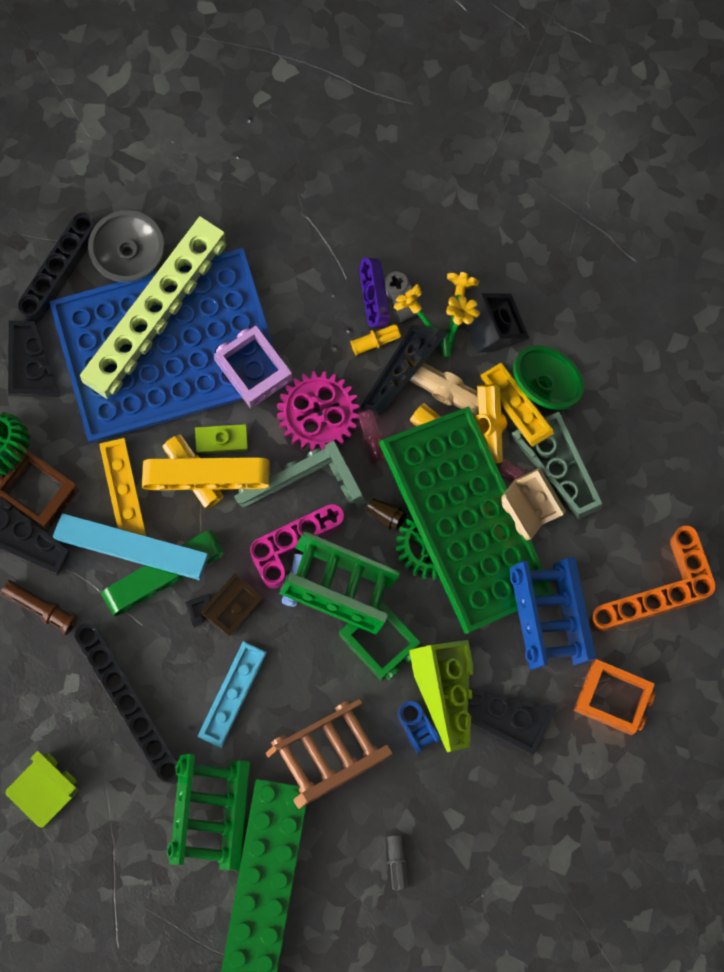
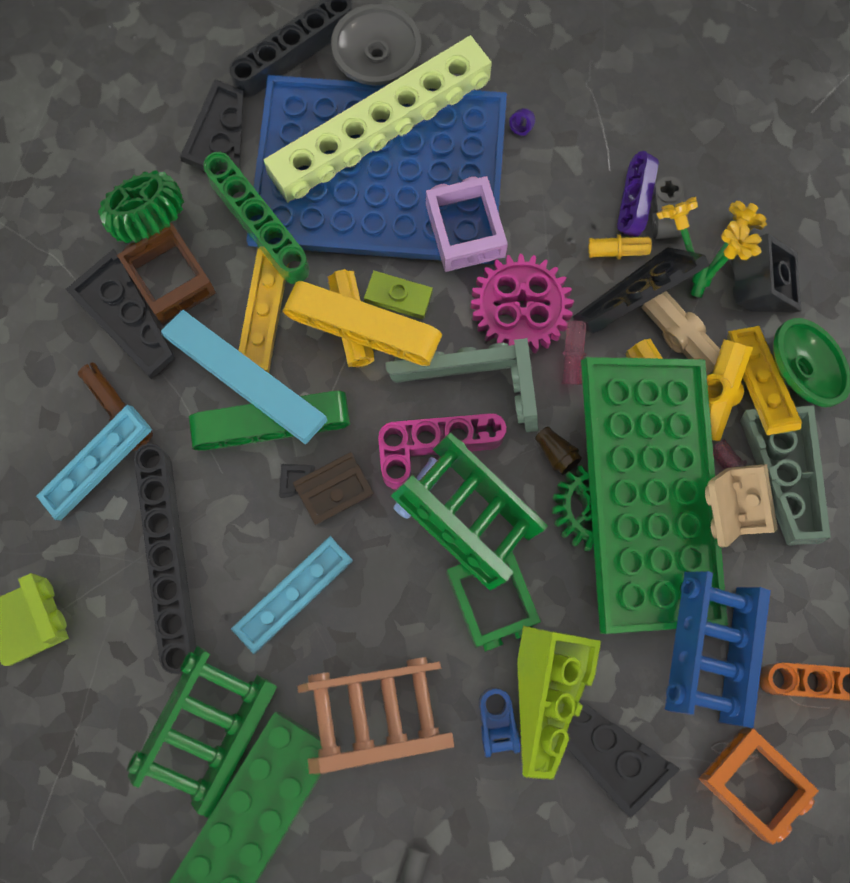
camera: 25 degrees right, 0 degrees up
none -> medium azure tile [36,405,152,520]
none -> green beam [204,152,309,284]
none -> dark purple hinge [509,108,536,136]

